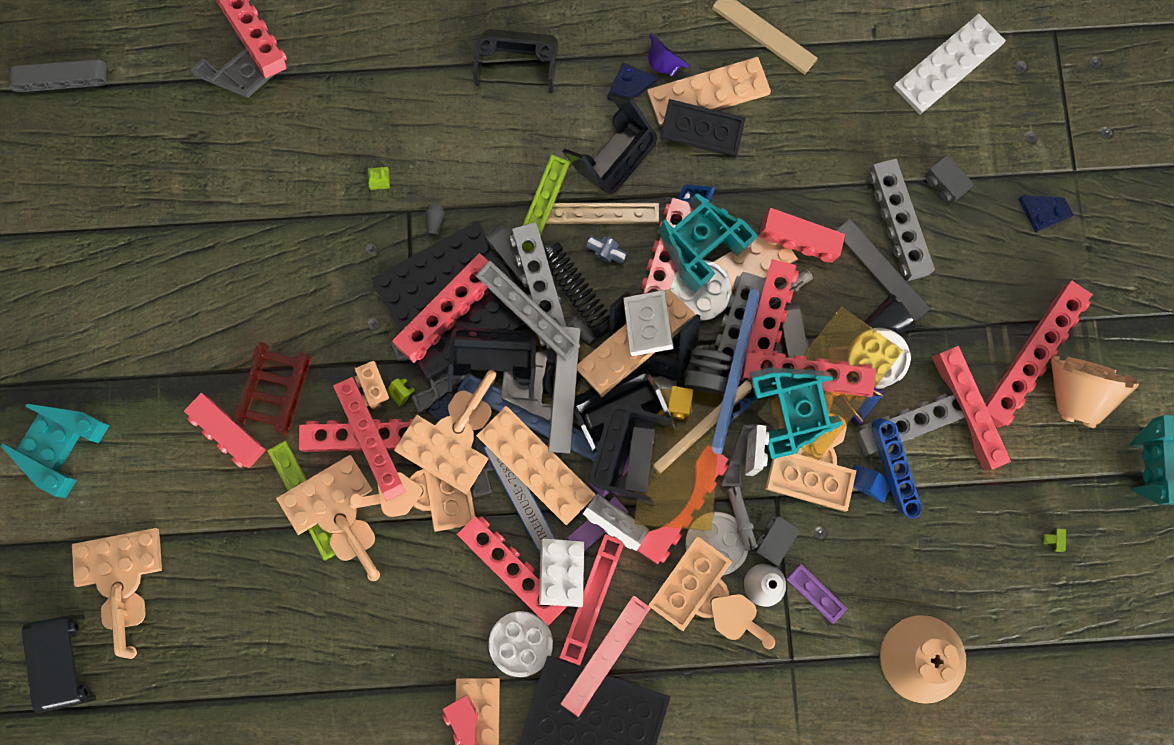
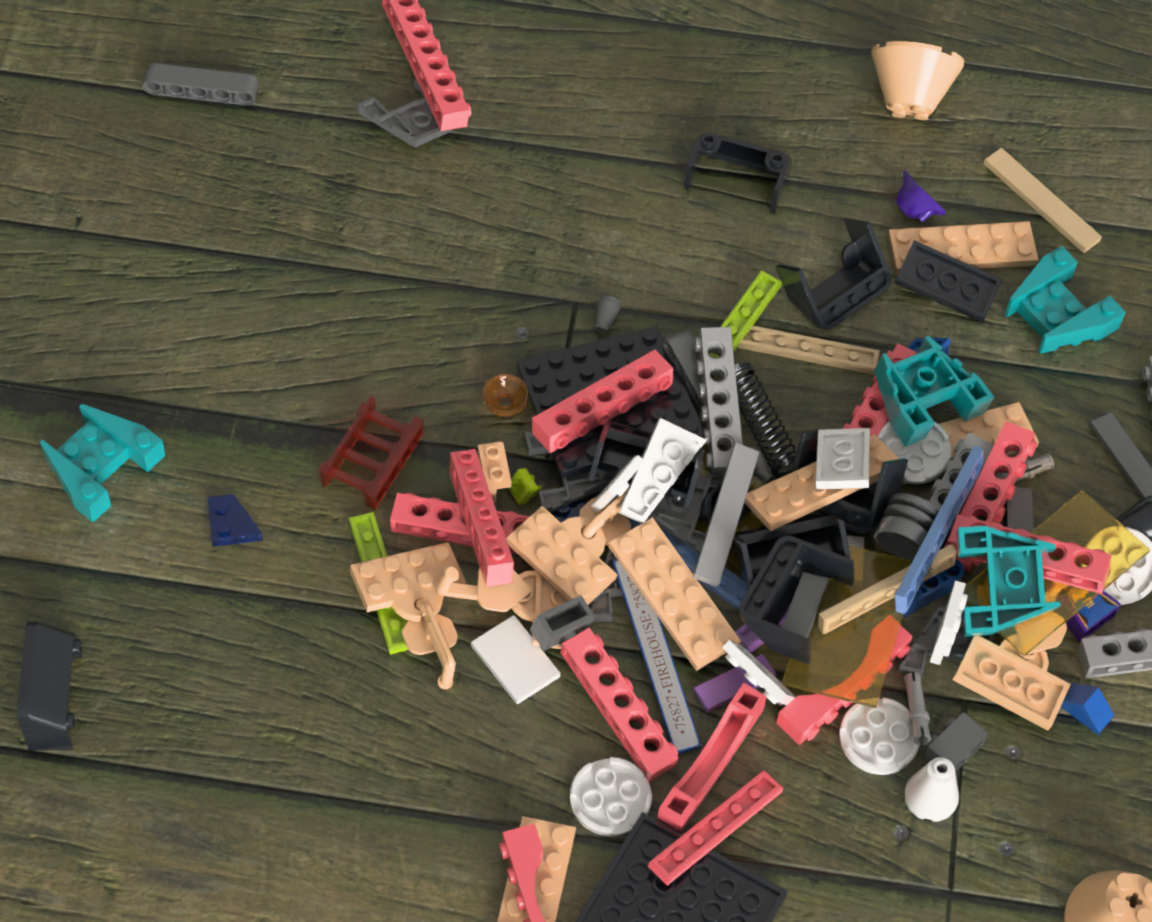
camera: 10 degrees right, 20 degrees down
light nougat plate [72,528,162,659] -> none
coral brick [184,393,267,468] -> none
lime tile [368,167,390,190] -> none
light grey tile [475,261,580,361] -> none
white plate [539,539,584,607] -> none
sand blue axle [586,235,628,265] -> none
clear blue wing [607,63,657,102] -> none
light nougat plate [648,536,775,649] -> none
yellow brick [668,386,694,420] -> none
coral brick [758,208,845,263] -> none
medium lavender tile [786,563,848,624] -> none
blue beam [871,418,922,519] -> none
none -> clear blue wing [208,494,263,547]
none -> white tile [471,615,560,704]
none -> clear orange piece [483,374,528,416]
none -> dark grey brick [530,595,595,651]
none -> white plate [591,455,644,513]
none -> white wing [618,418,706,523]
none -> teal wedge [1005,246,1126,354]

